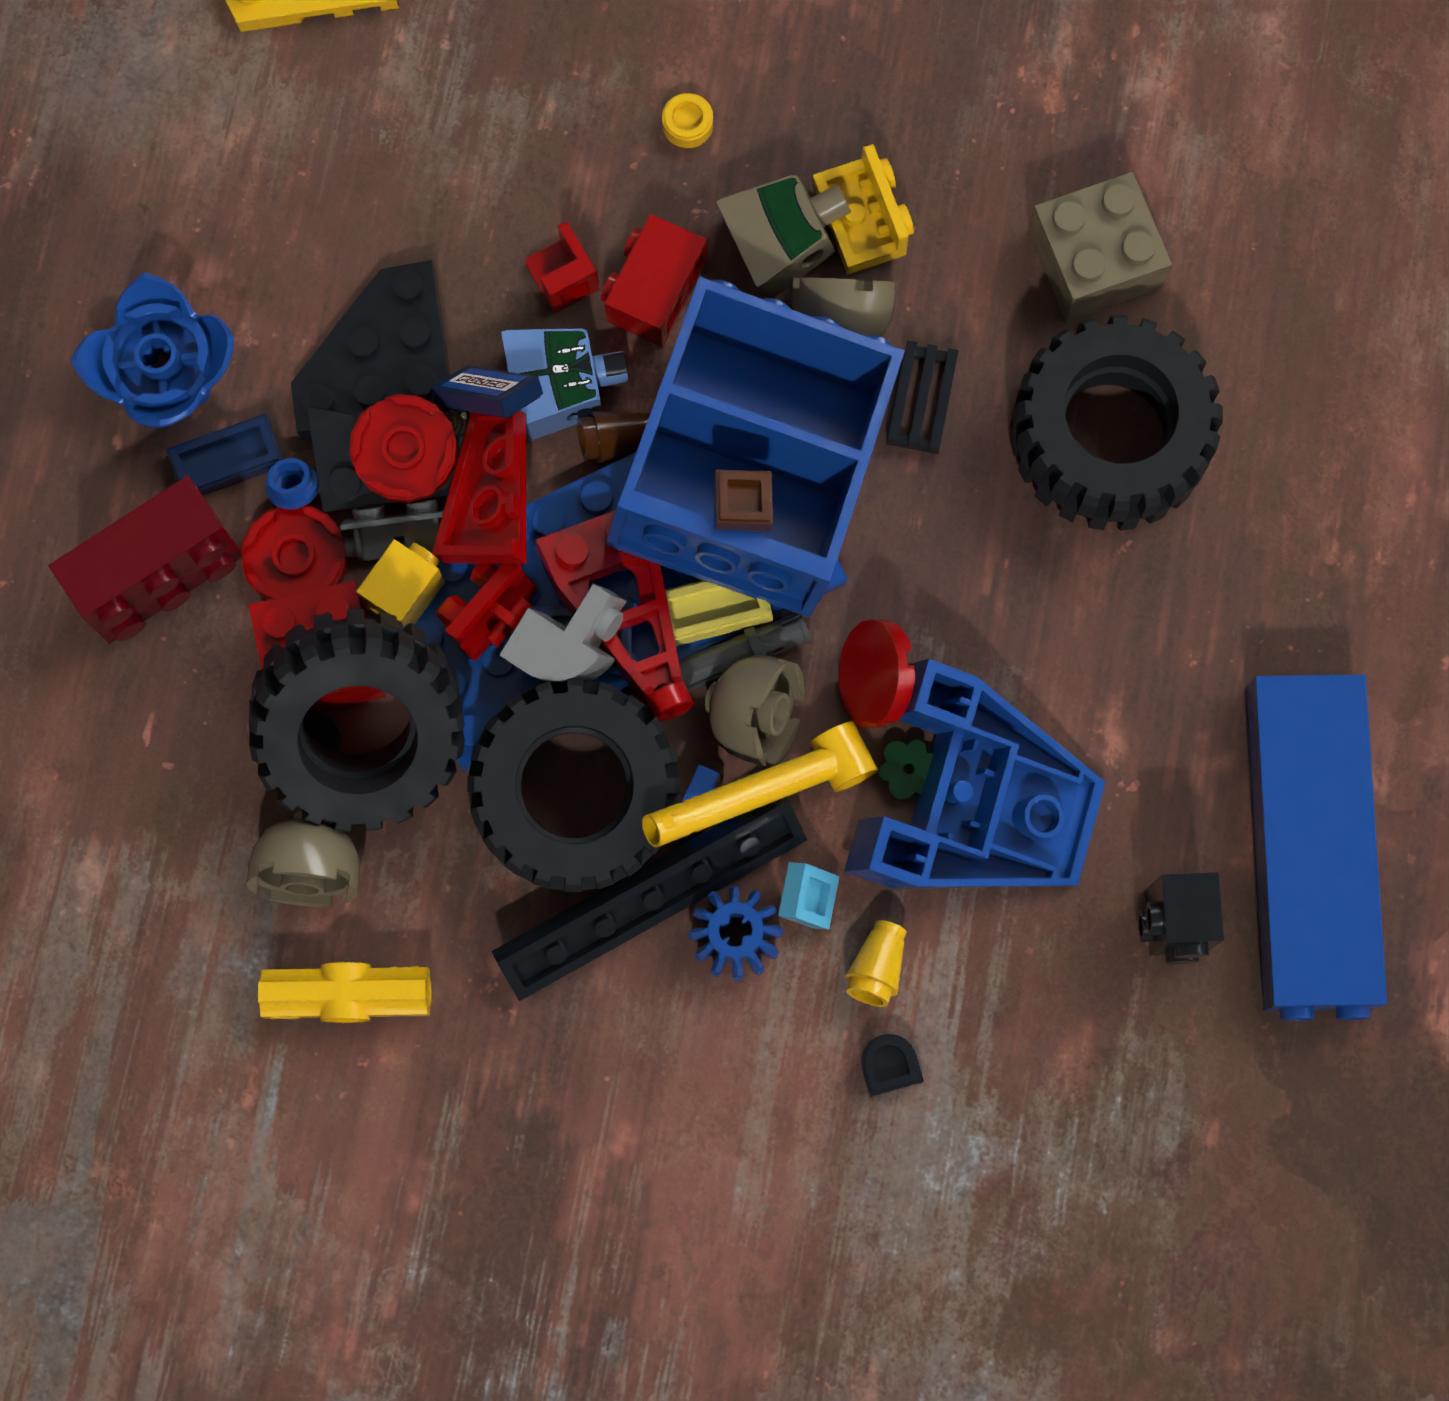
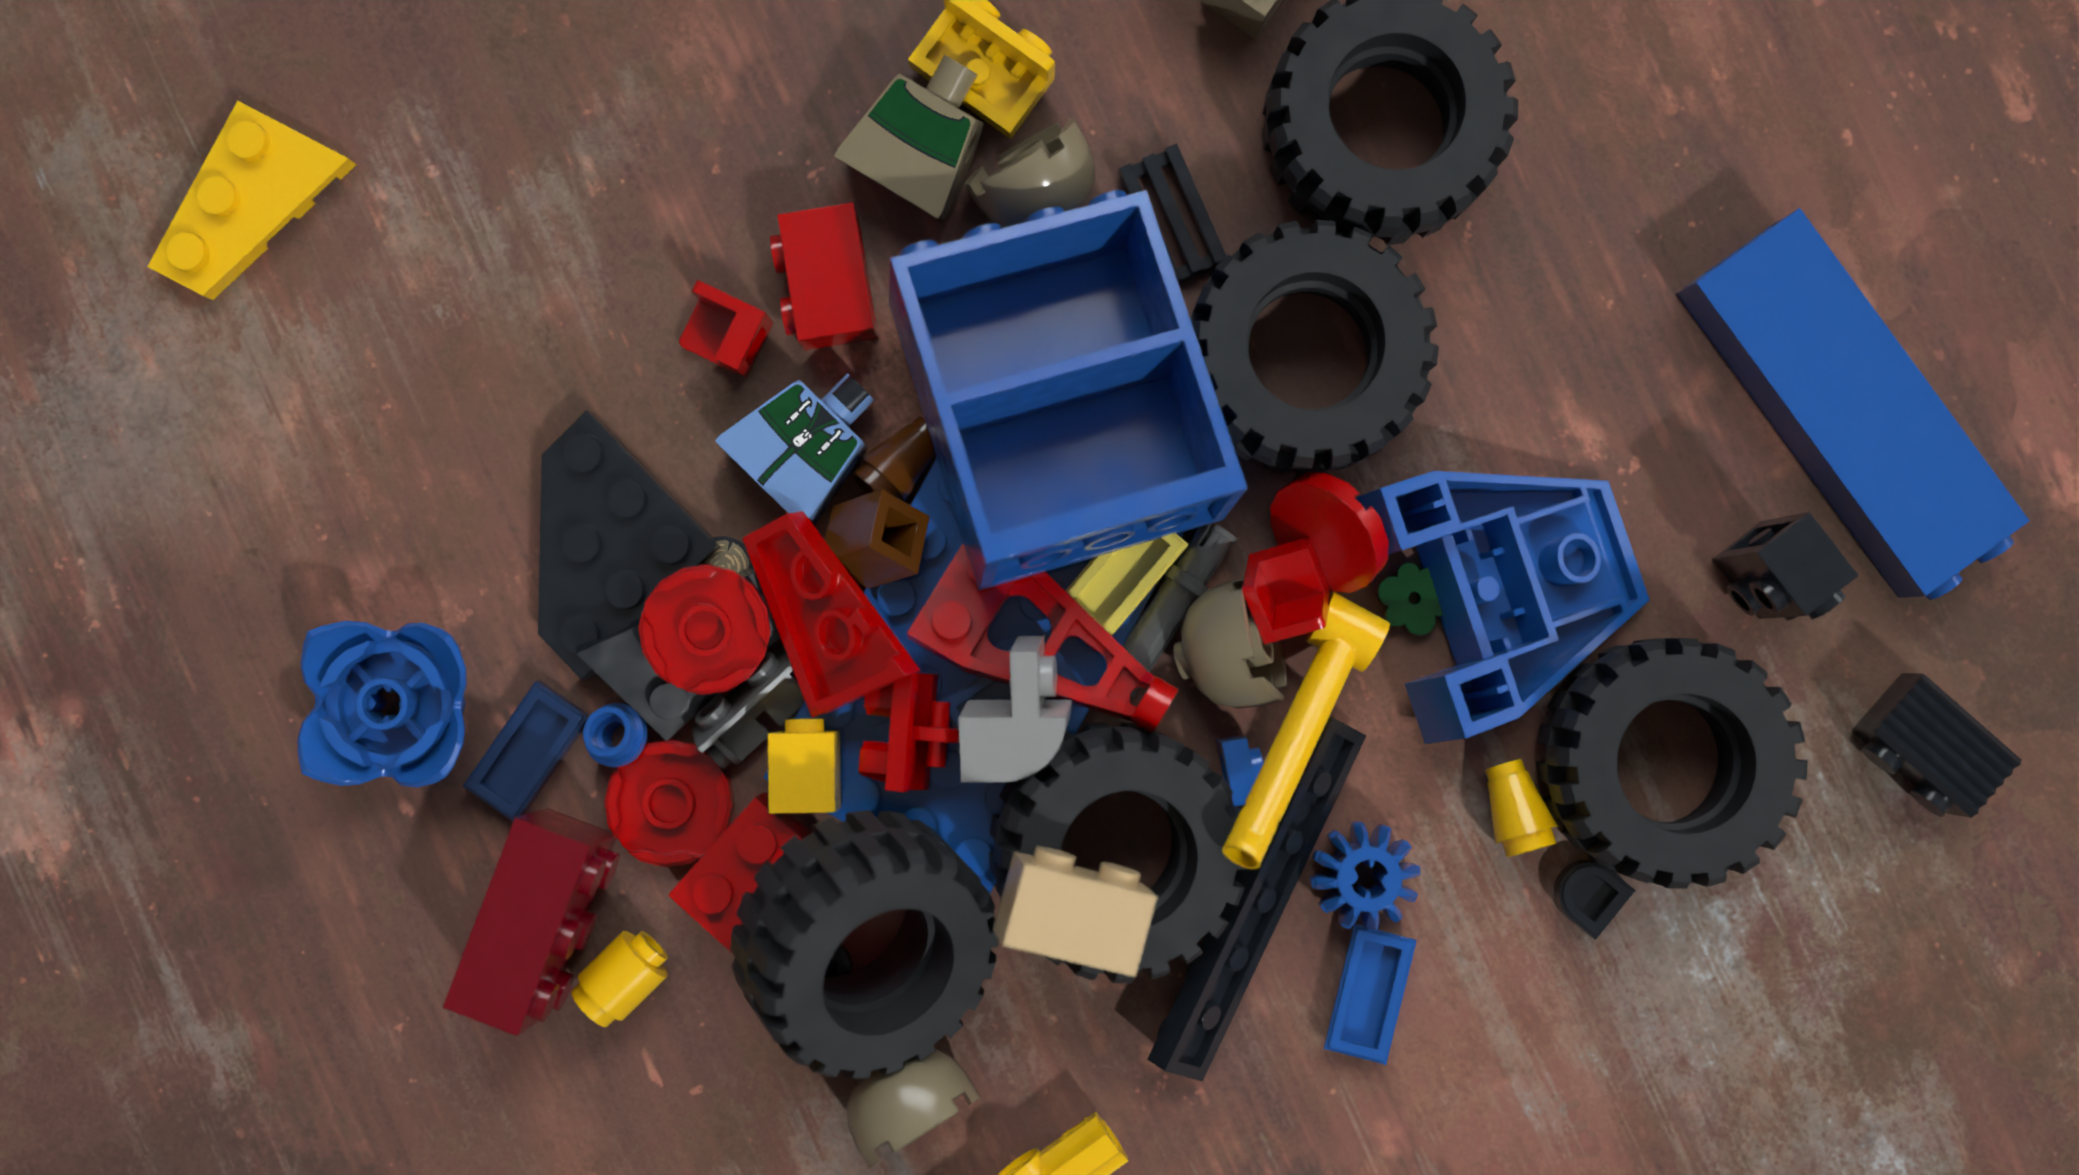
camera: 40 degrees left, 10 degrees up
dark blue tile [430,365,543,418] -> none
yellow tile [662,93,713,148] -> none
reddish brown tile [713,470,773,531] -> none
medium azure tile [778,862,840,930] -> none
none -> yellow brick [571,931,668,1027]
none -> reddish brown brick [825,489,930,589]
none -> tan brick [993,846,1157,977]
none -> black tyre [1190,220,1439,475]
none -> red panel [1242,537,1331,645]
none -> blue tile [1323,924,1417,1065]
none -> black tyre [1536,638,1808,889]
none -> black brick [1852,673,2022,818]

